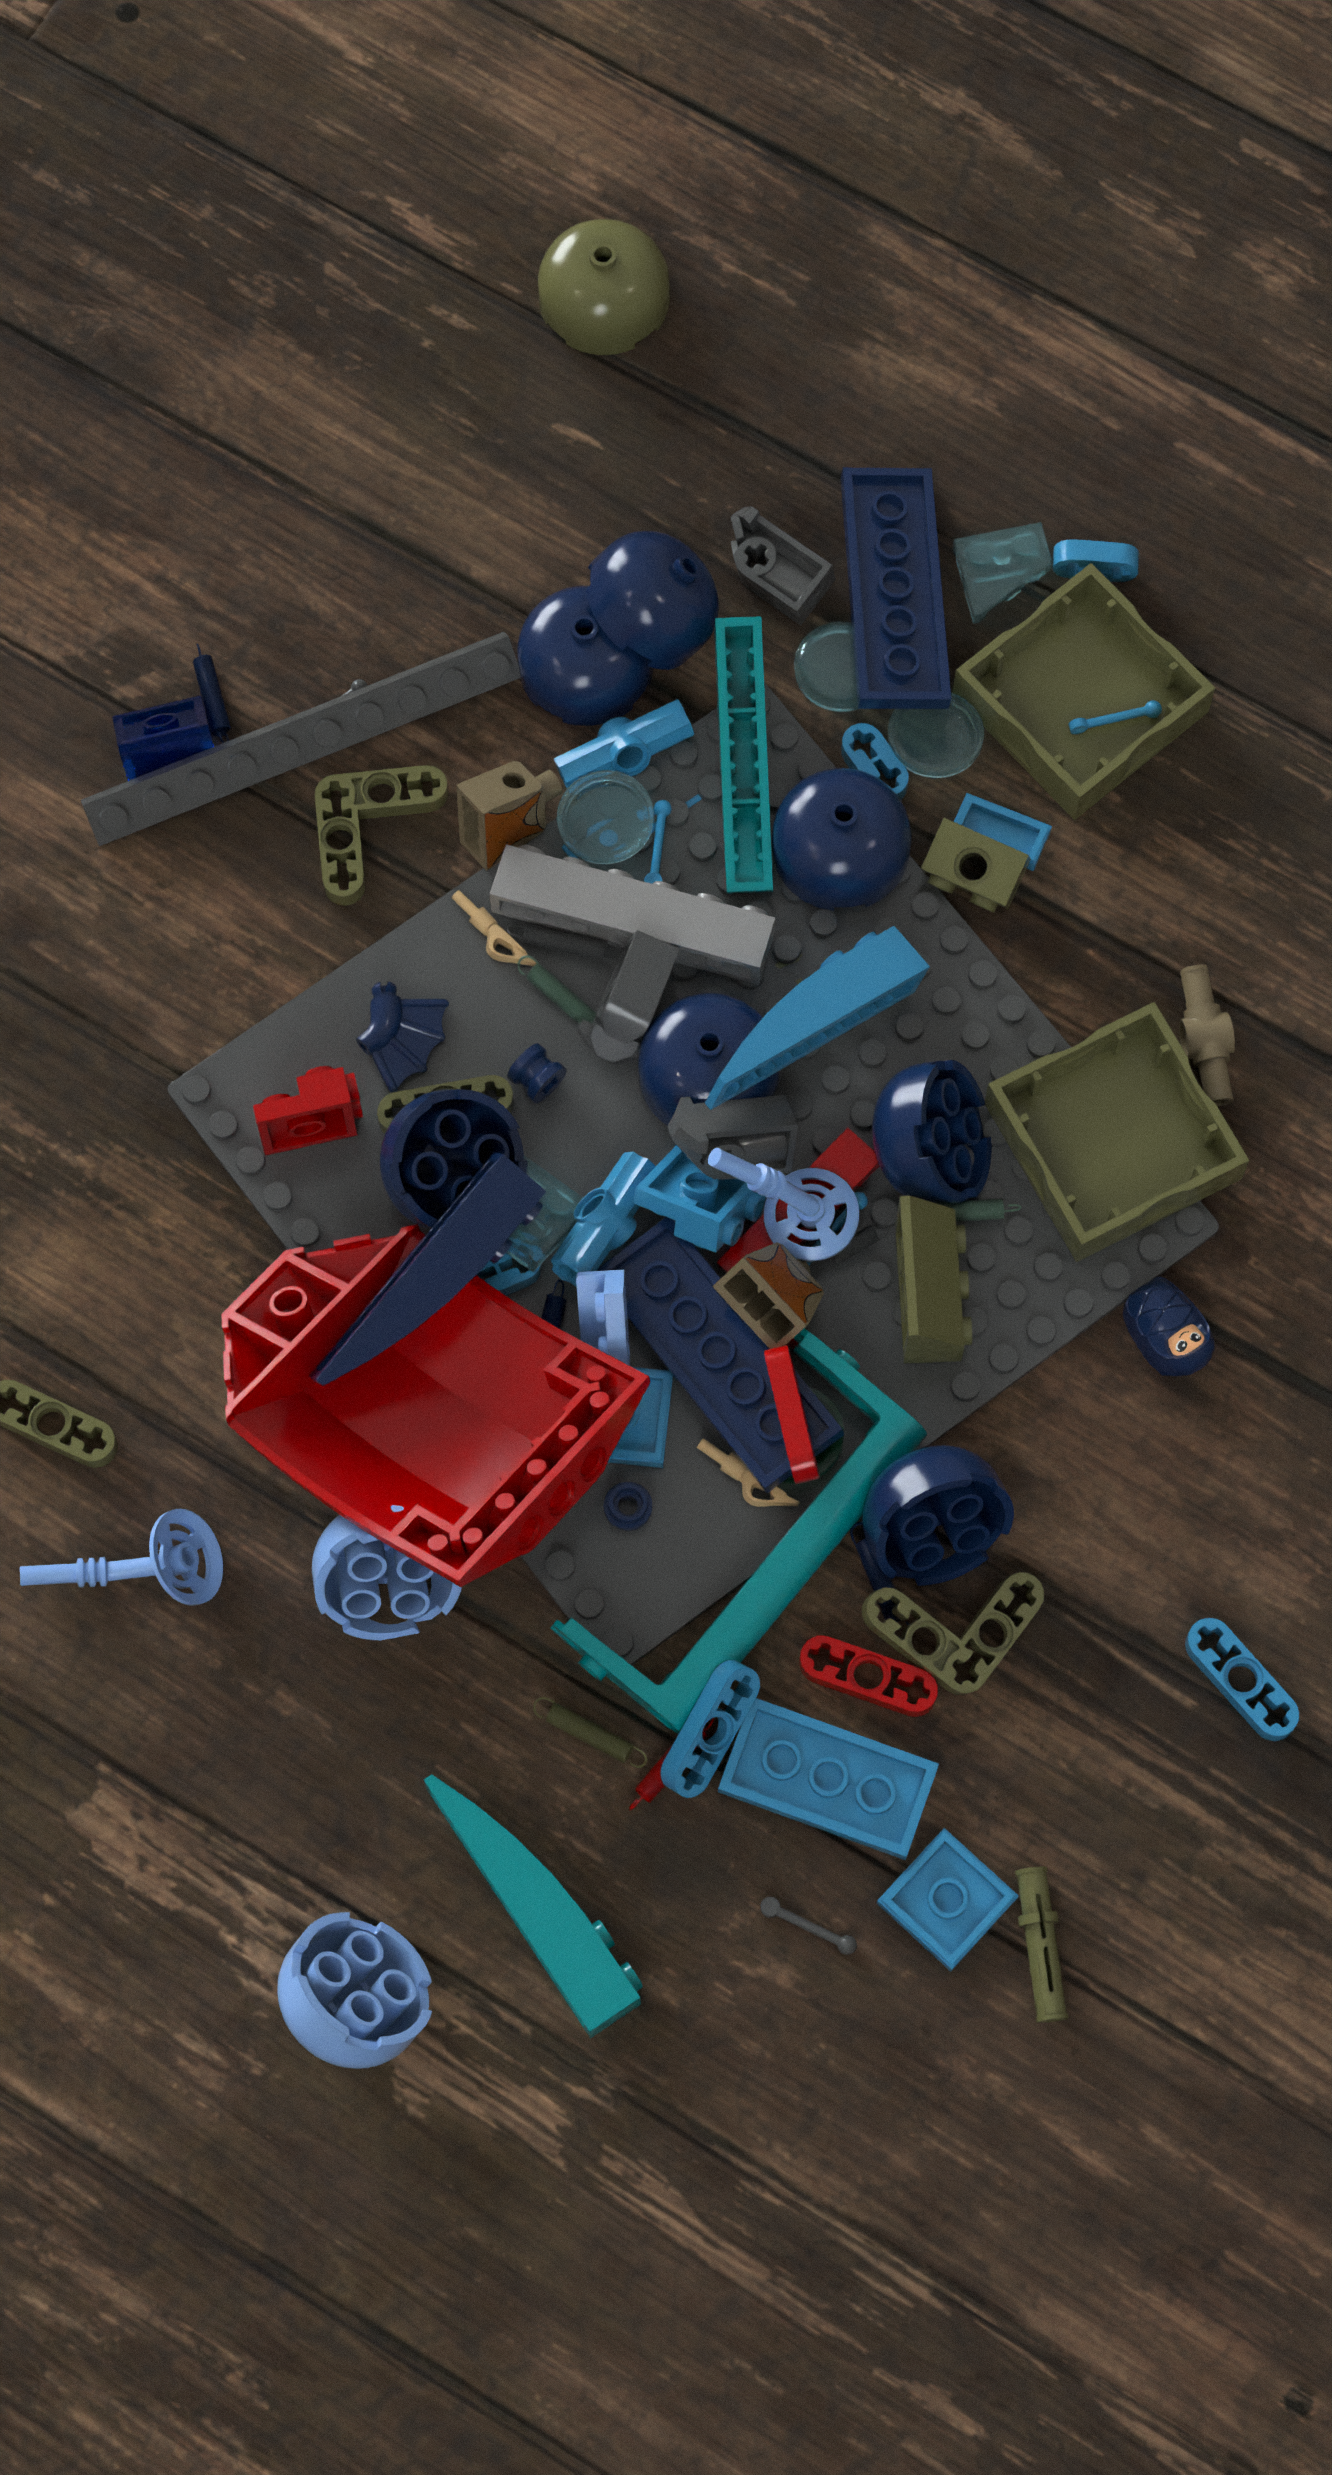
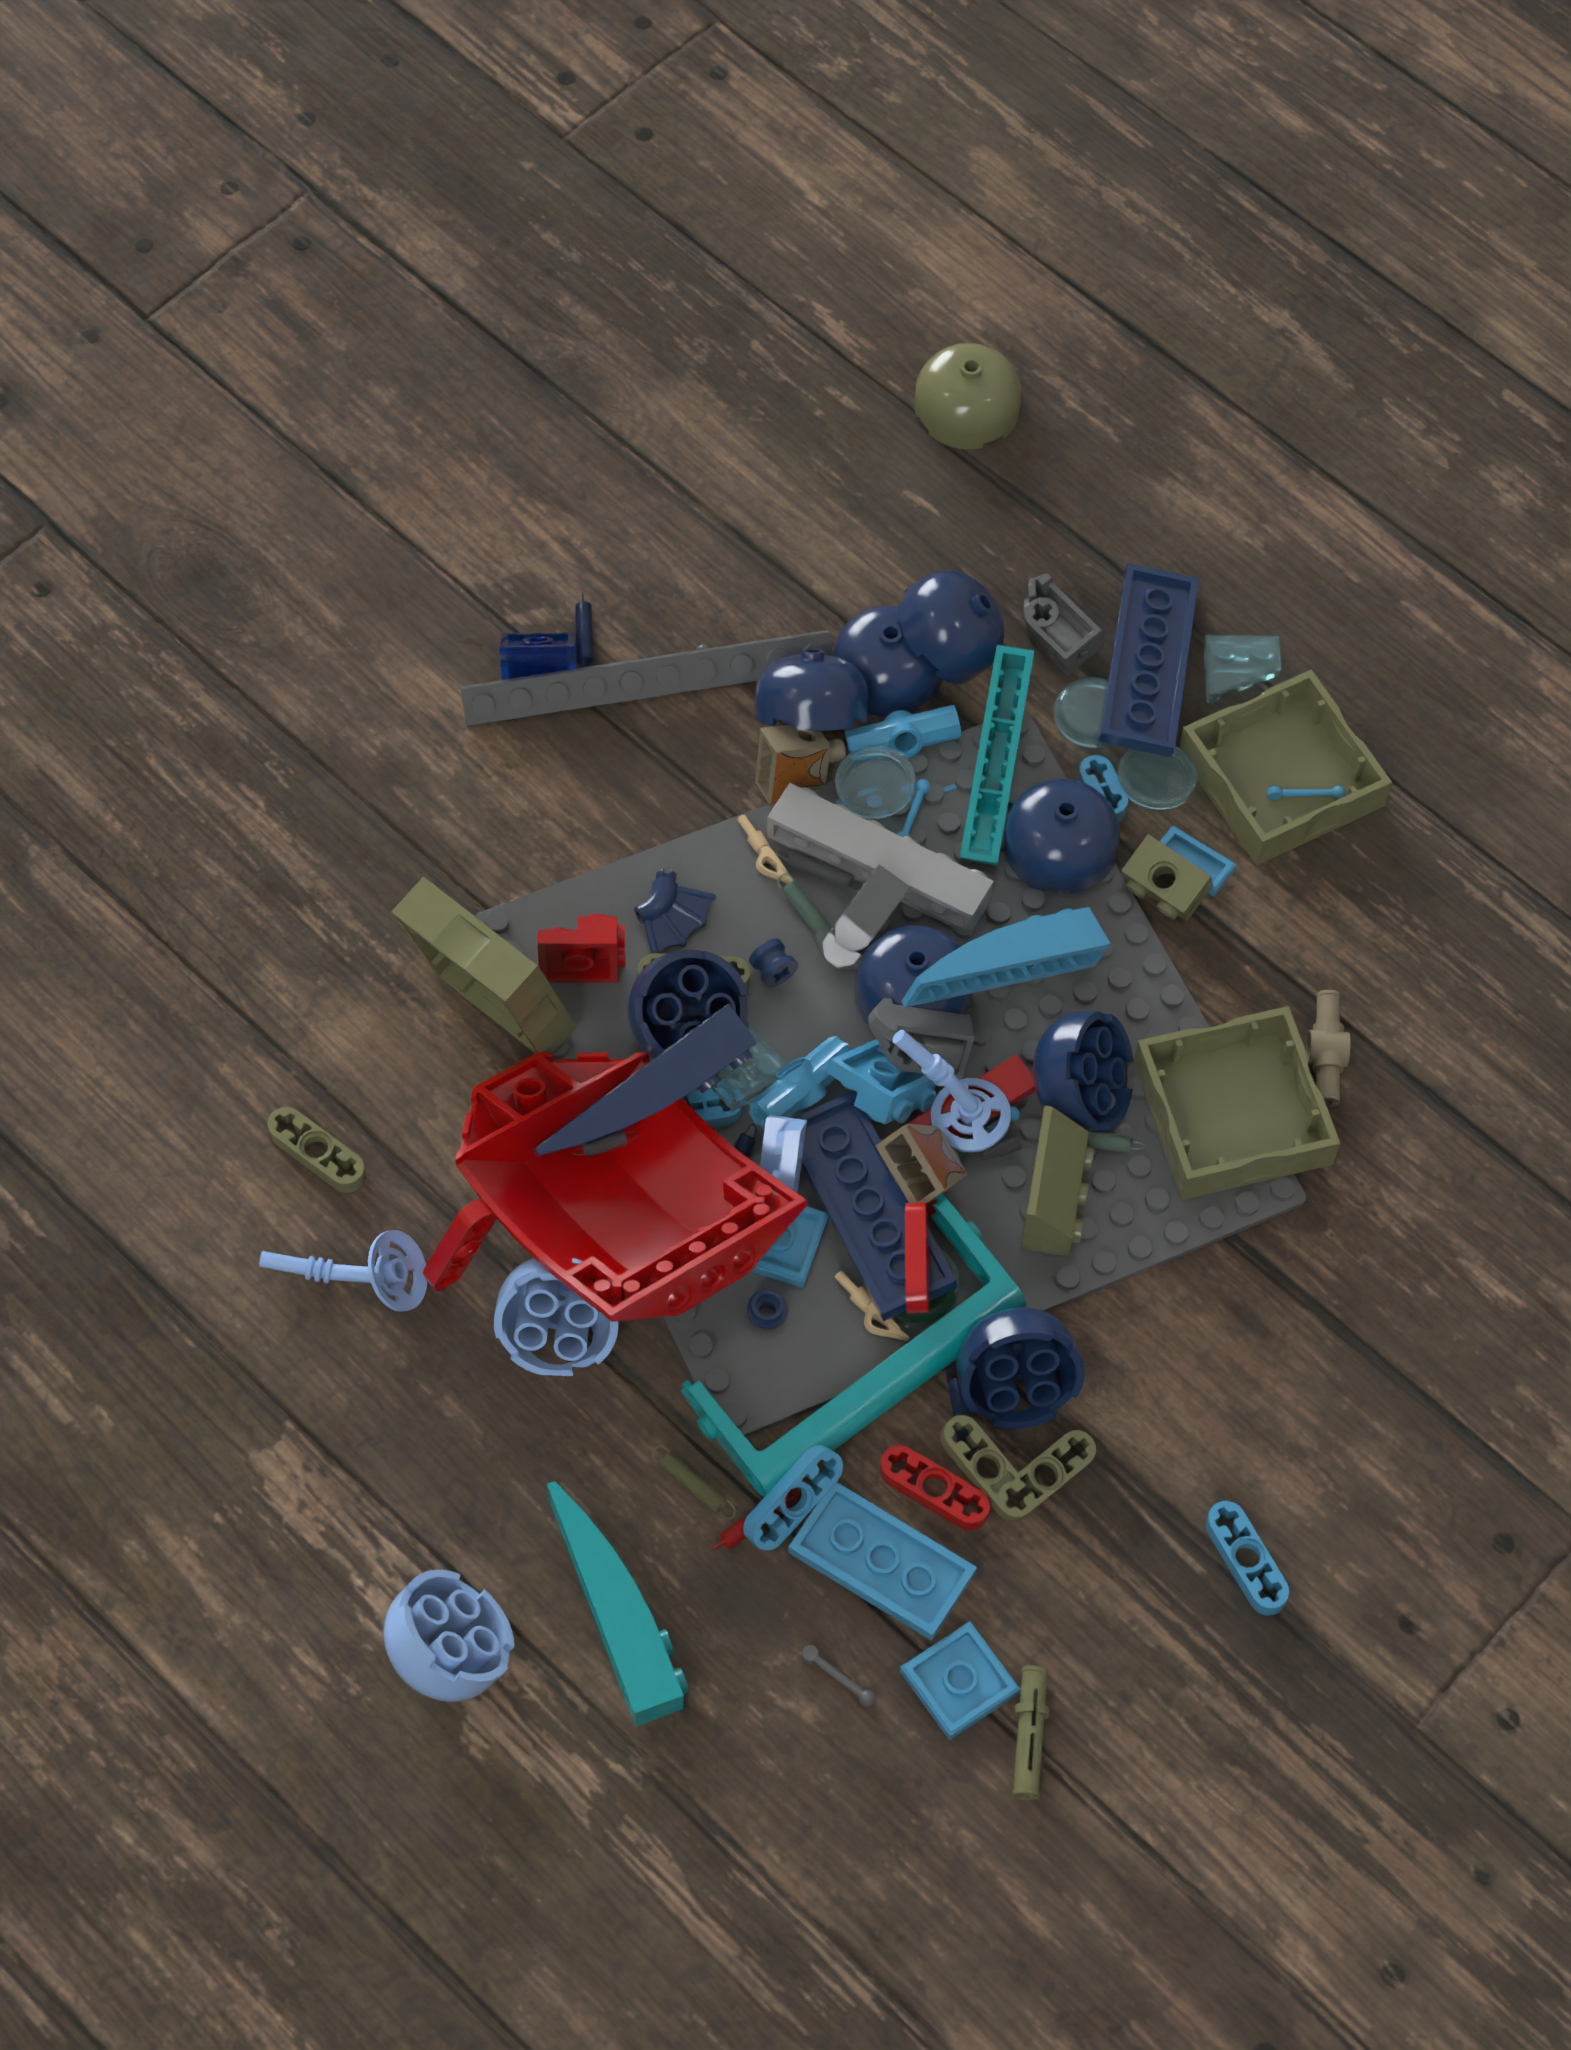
camera: 10 degrees right, 10 degrees down
olive beam [315,765,449,906] -> none
dark azure beam [1053,539,1139,582] -> none
dark blue piece [1123,1277,1215,1376] -> none
none -> olive tile [391,876,577,1054]
none -> red beam [423,1199,496,1291]
none -> dark grey piece [572,1130,637,1157]
none -> dark blue cylinder [755,649,869,731]

